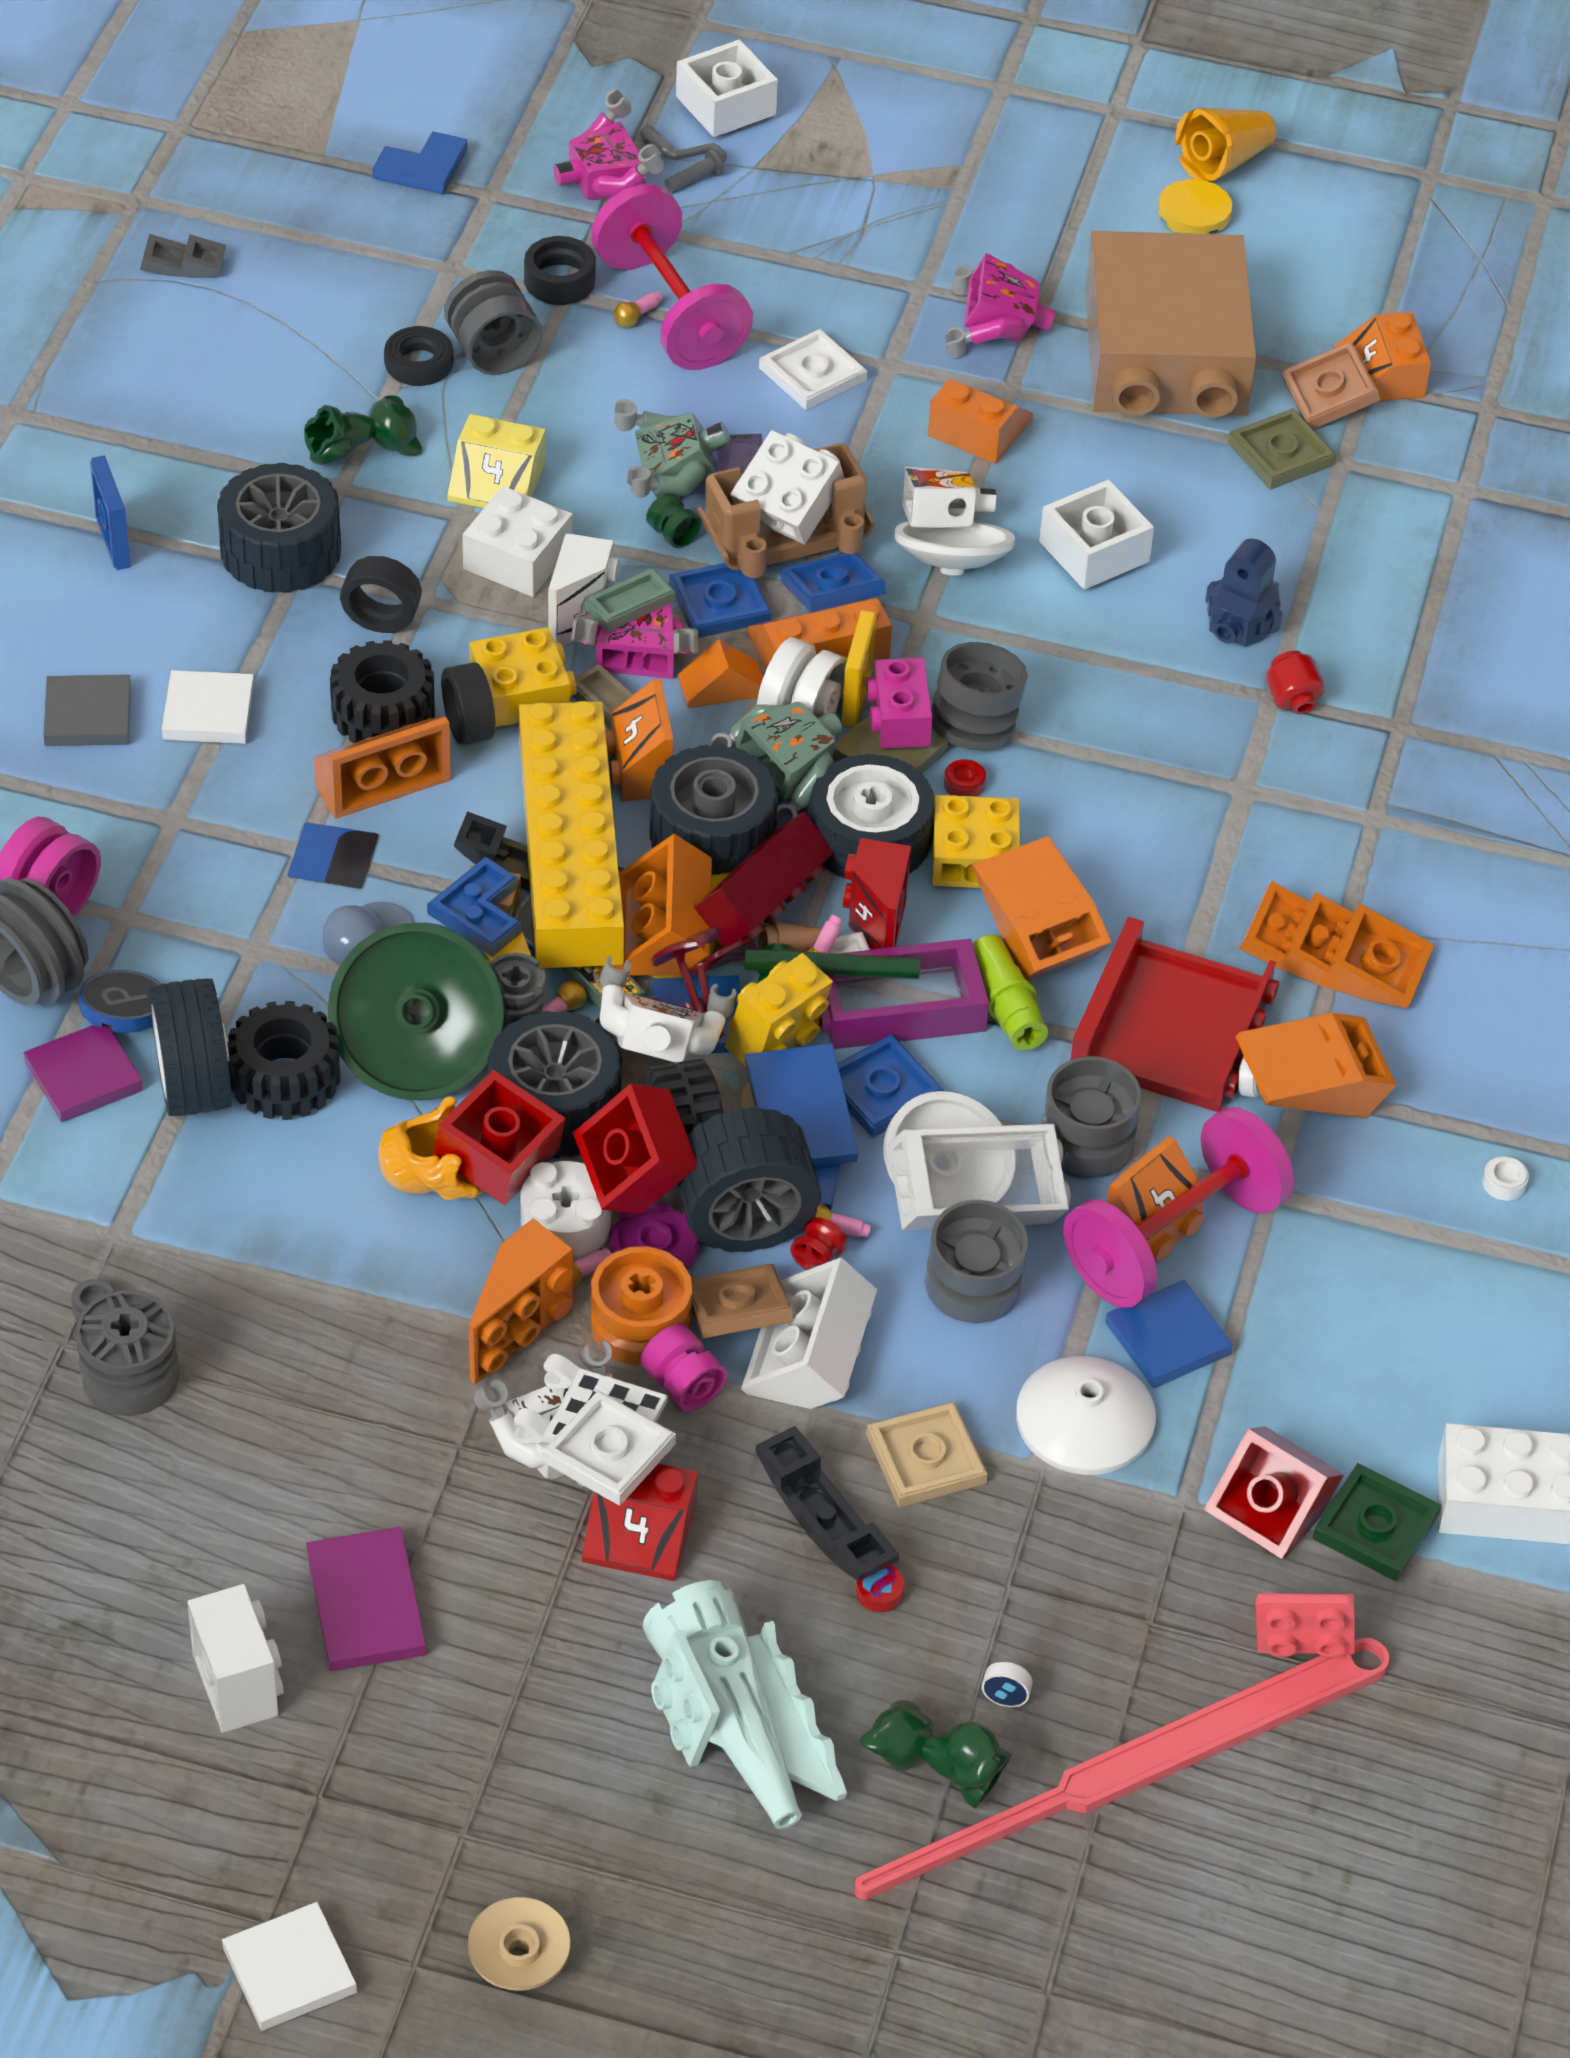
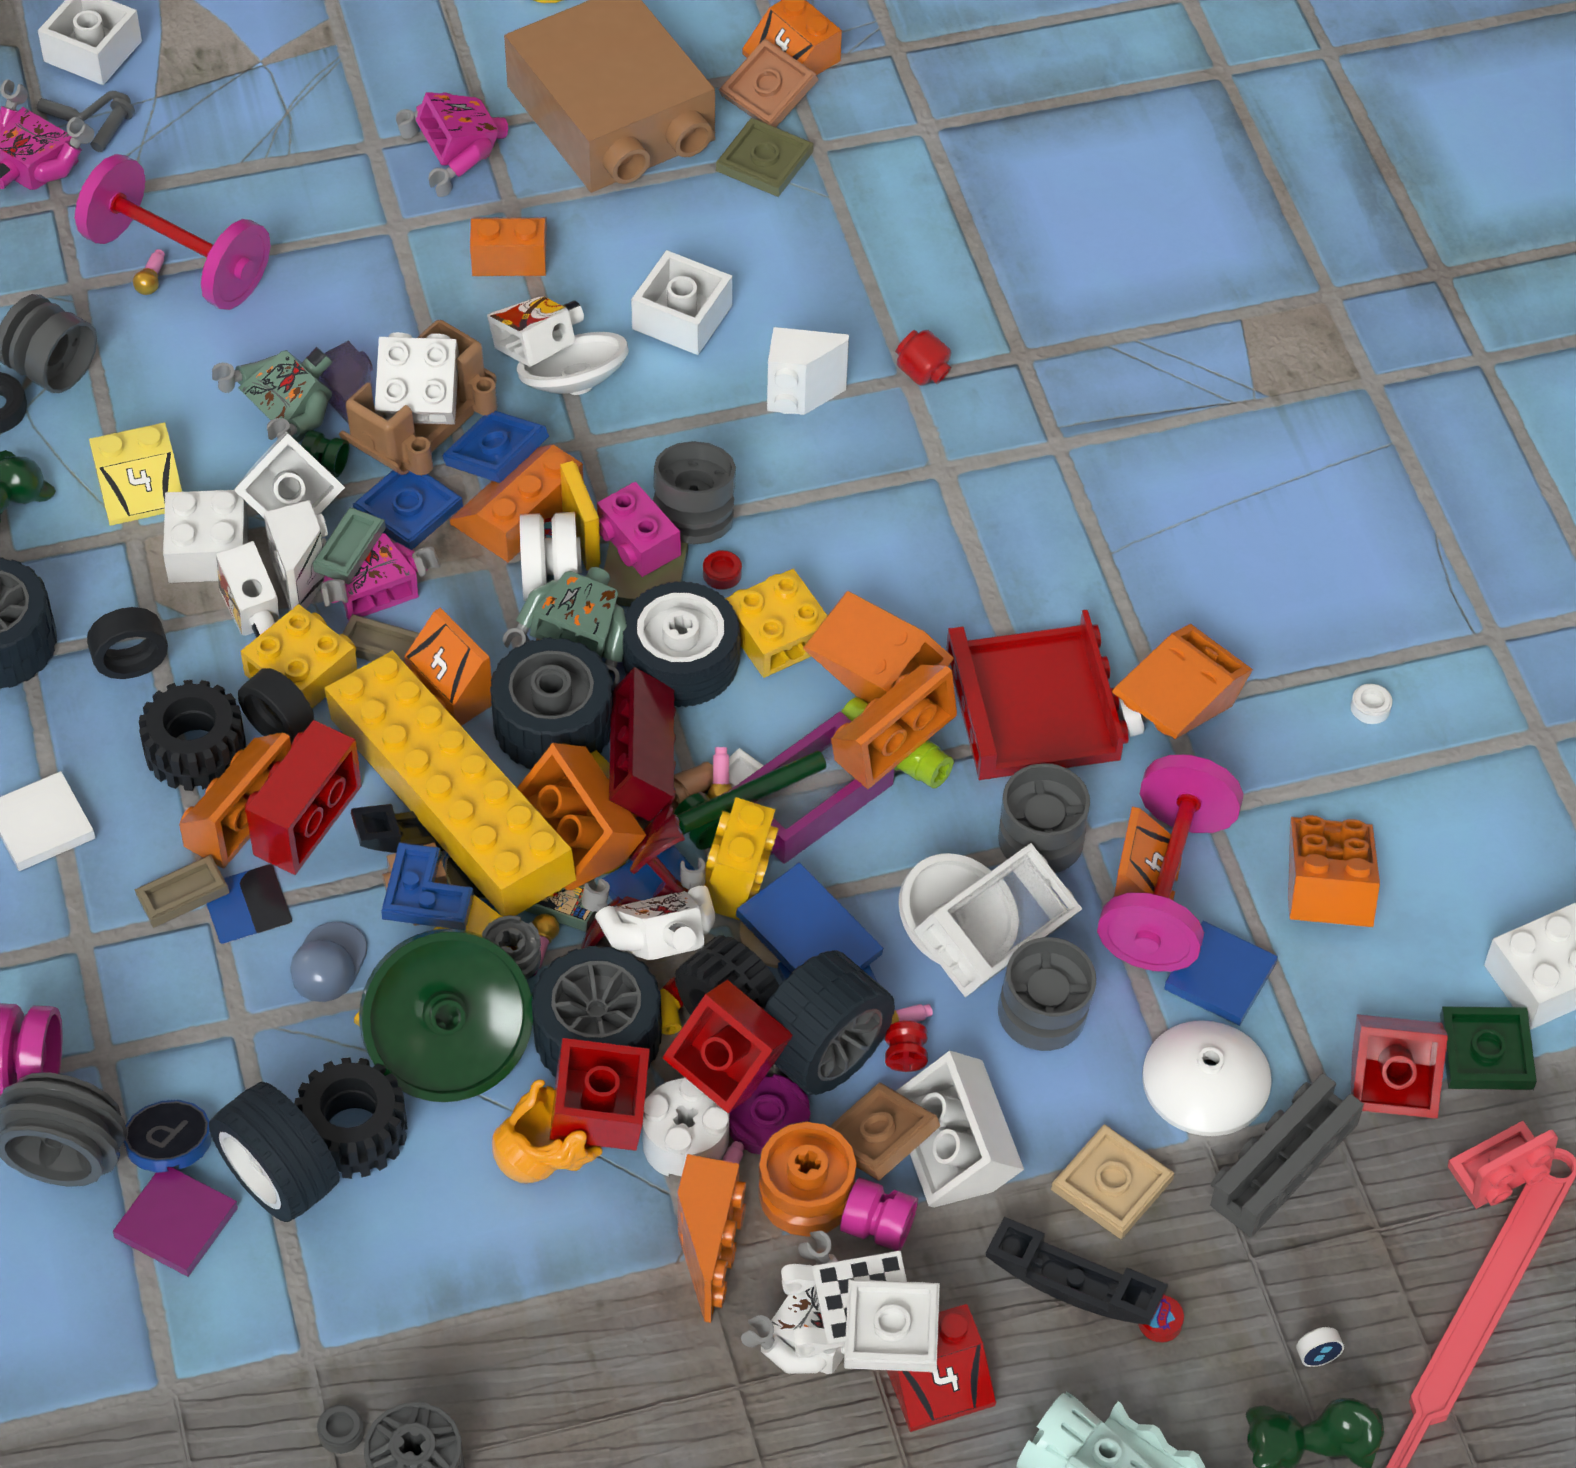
camera: 30 degrees left, 5 degrees up
black tyre [524,236,596,305] -> none
orange slope [678,639,763,708] -> none
white tile [759,329,867,410] -> none
blue tile [837,1034,944,1138] -> none
red slope [843,838,911,950] -> none
dark blue piece [1205,538,1283,647] -> none
orange slope [1239,881,1434,1009] -> none
none -> dark tan tile [134,855,230,928]
none -> white torso [216,541,279,638]
none -> white slope [234,431,345,519]
none -> red brick [245,720,362,875]
none -> white slope [767,327,849,415]
none -> orange slope [831,665,957,789]
none -> dark grey brick [1210,1073,1364,1238]
none -> orange slope [1288,815,1380,927]

